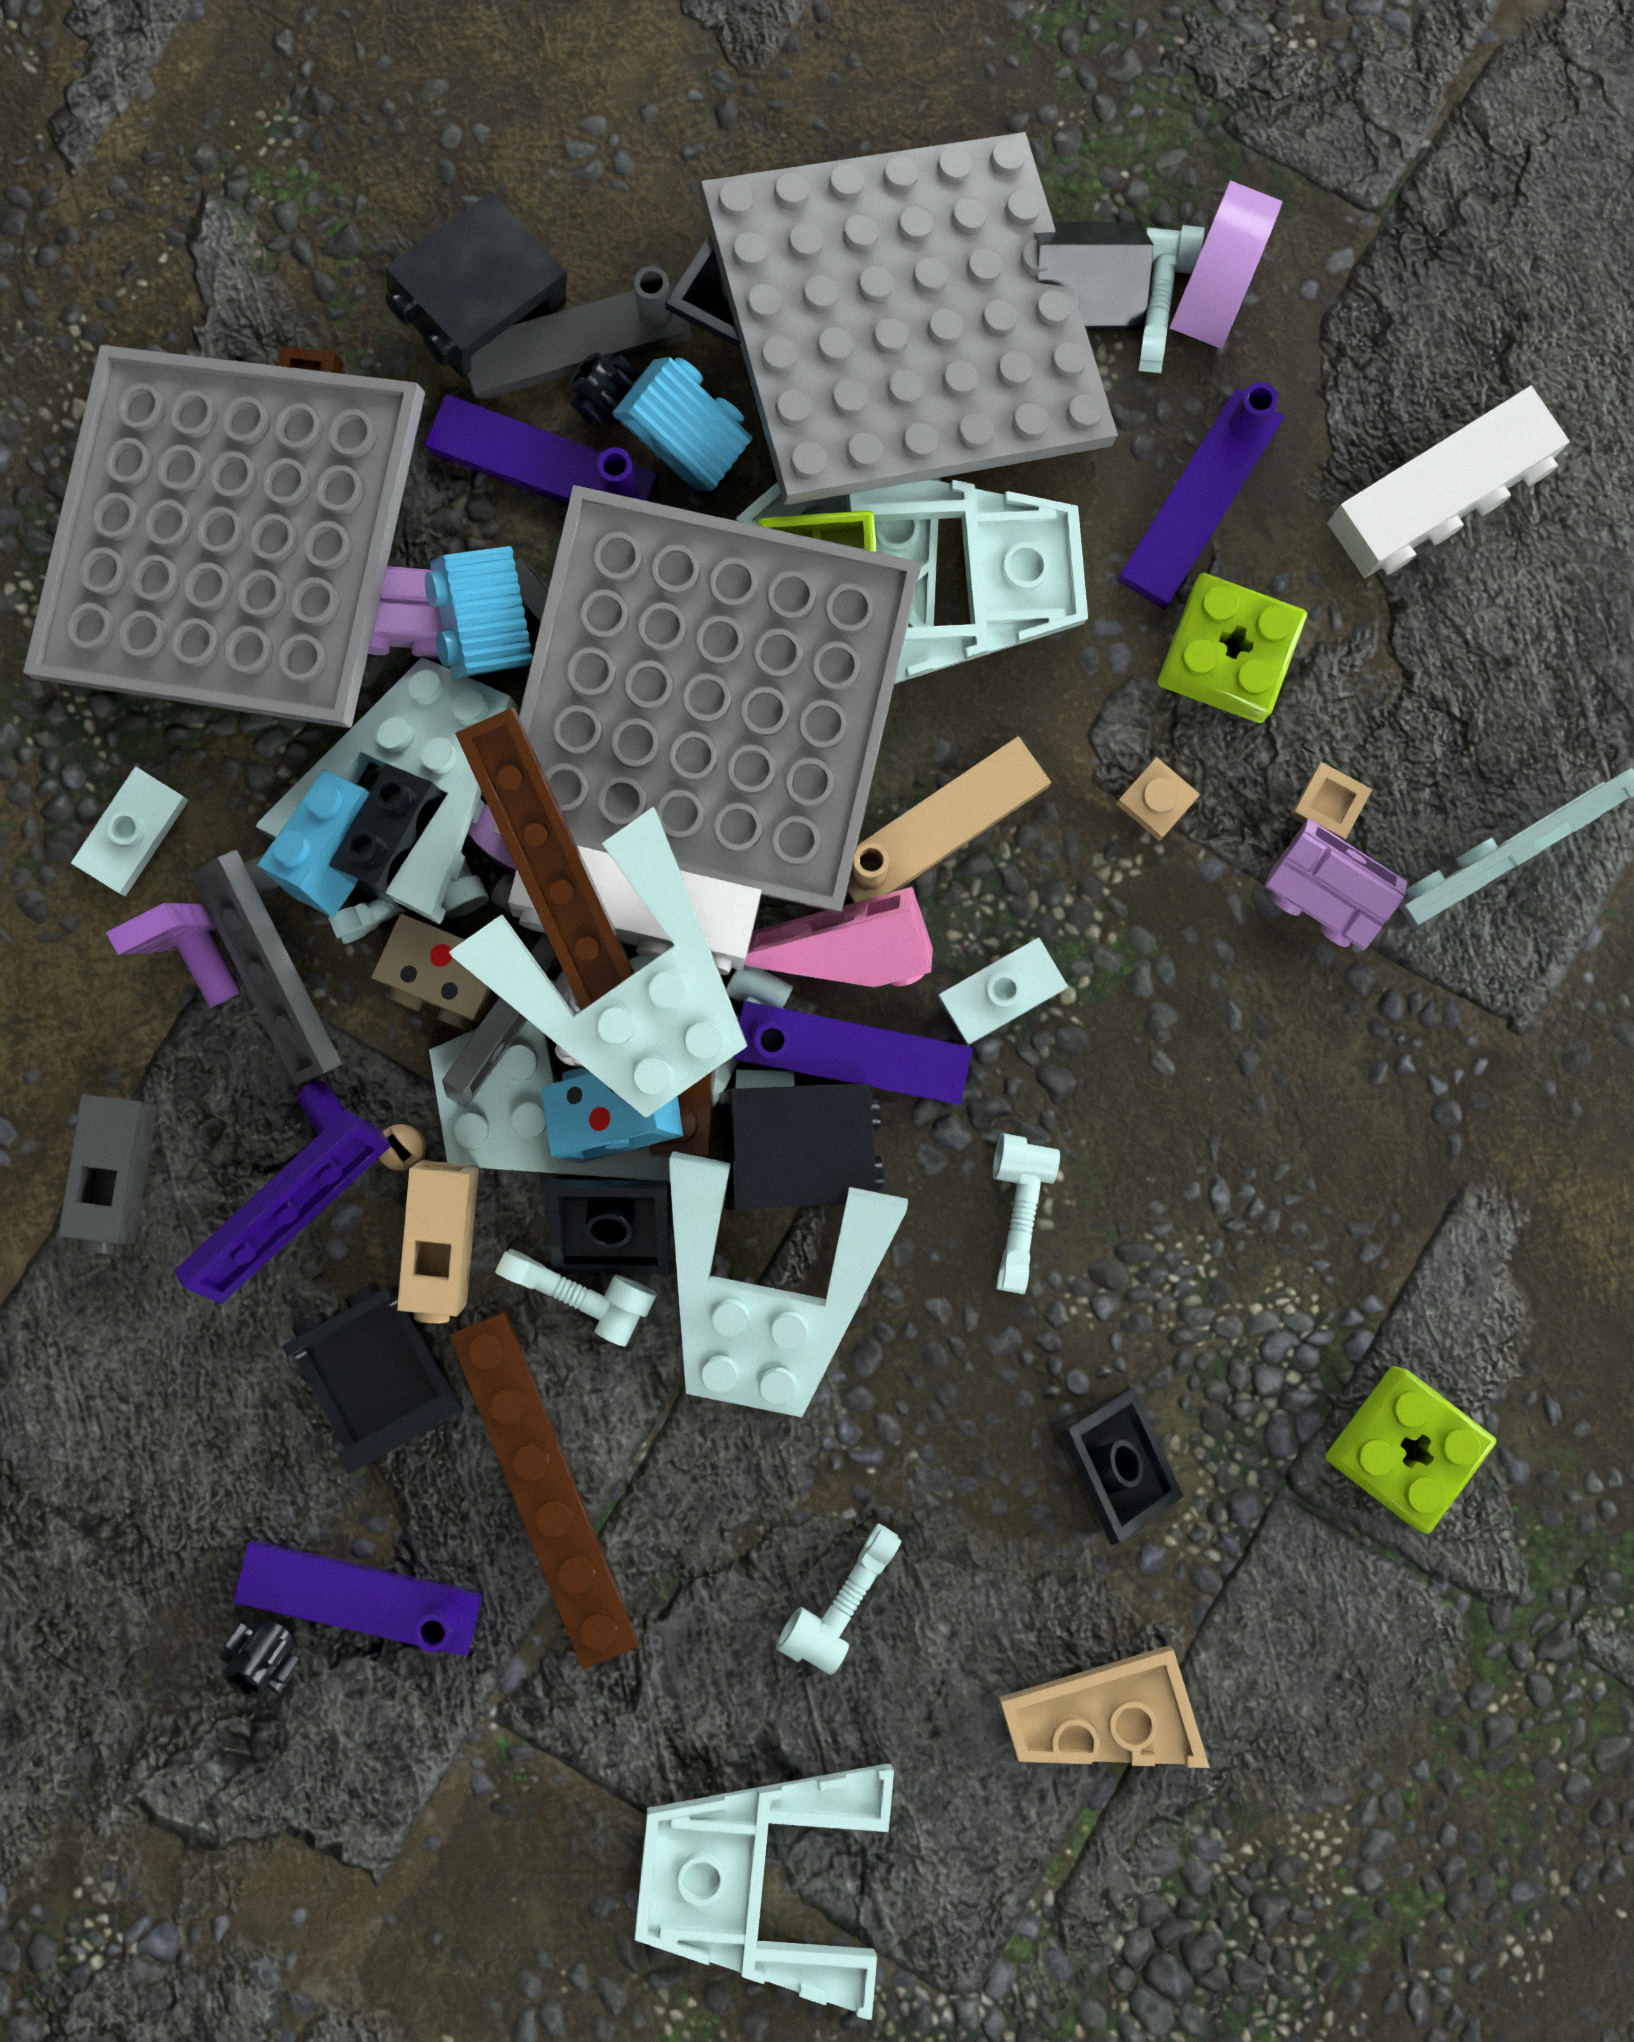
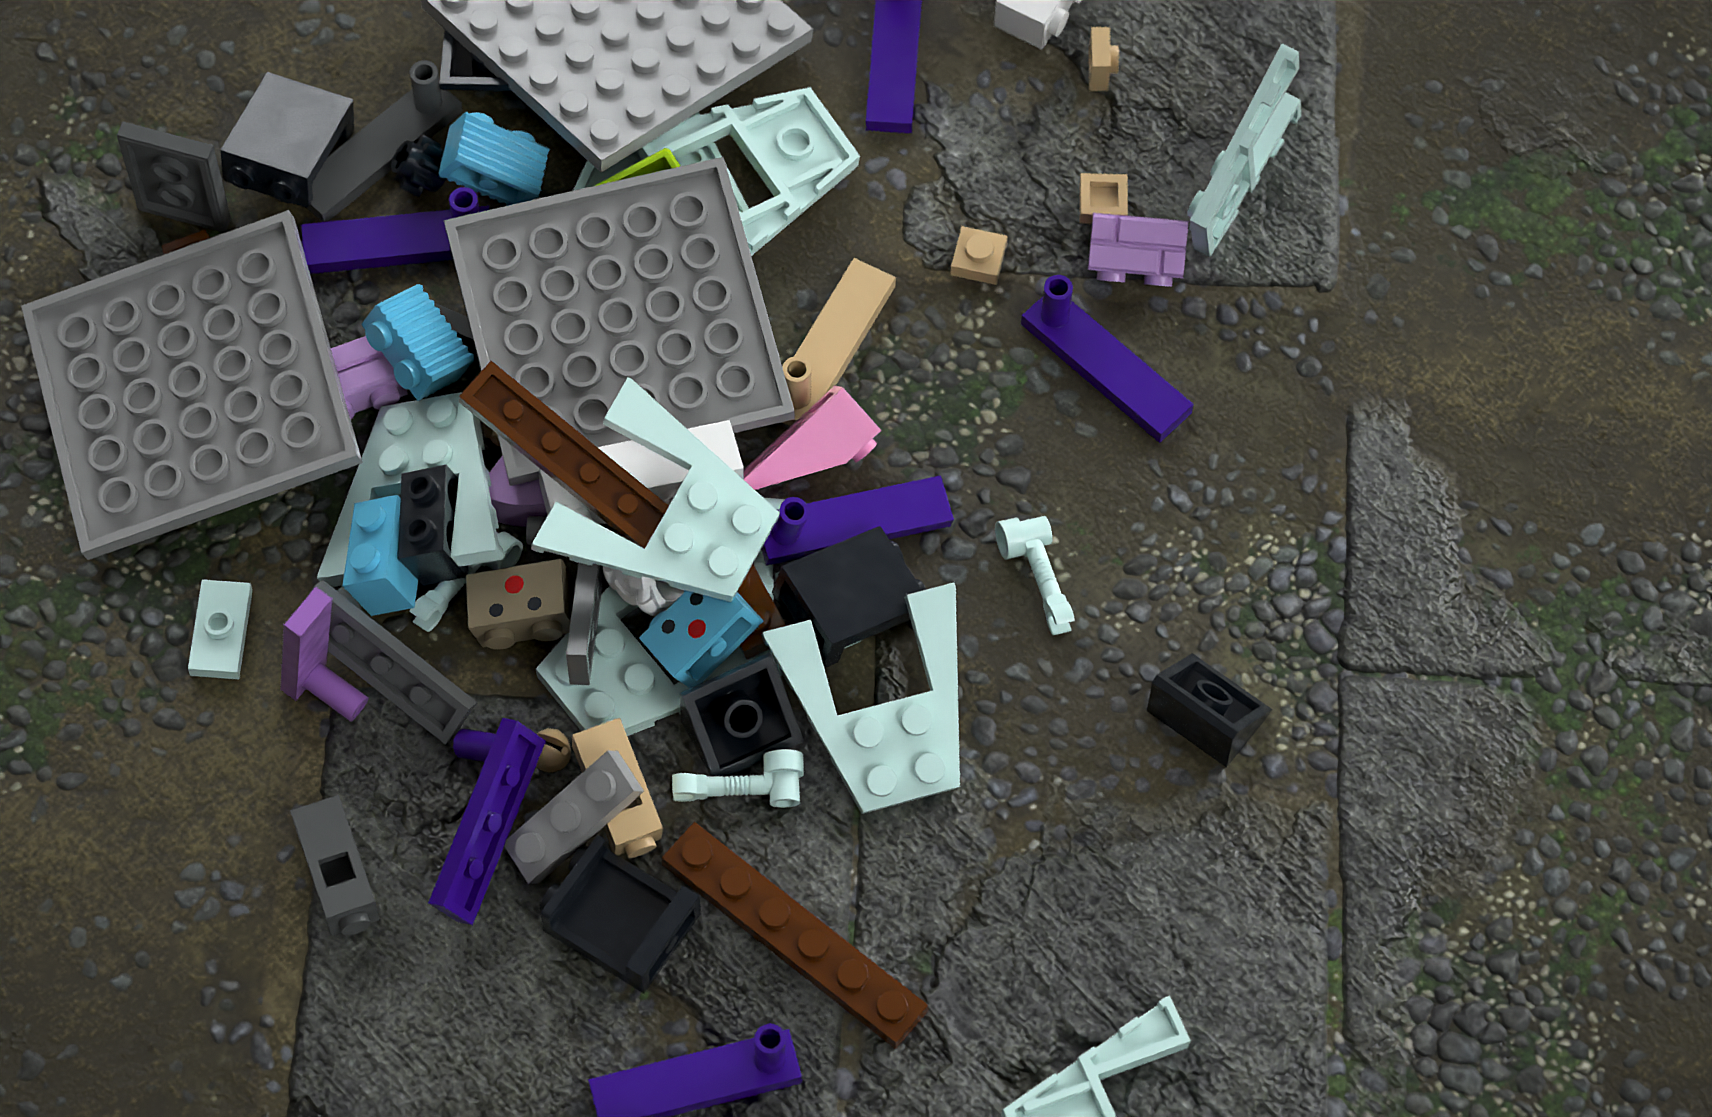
camera: 25 degrees left, 20 degrees down
light aqua brick [776,1523,901,1675] -> none
light aqua plate [938,937,1068,1046] -> none
tan wing [999,1645,1210,1768] -> none
lime brick [1158,573,1307,723] -> none
lime brick [1326,1366,1496,1534] -> none
none -> dark grey tile [117,122,231,232]
none -> light grey plate [504,750,644,884]
none -> dark purple piece [1021,275,1194,443]
none -> tan plate [1089,27,1119,91]

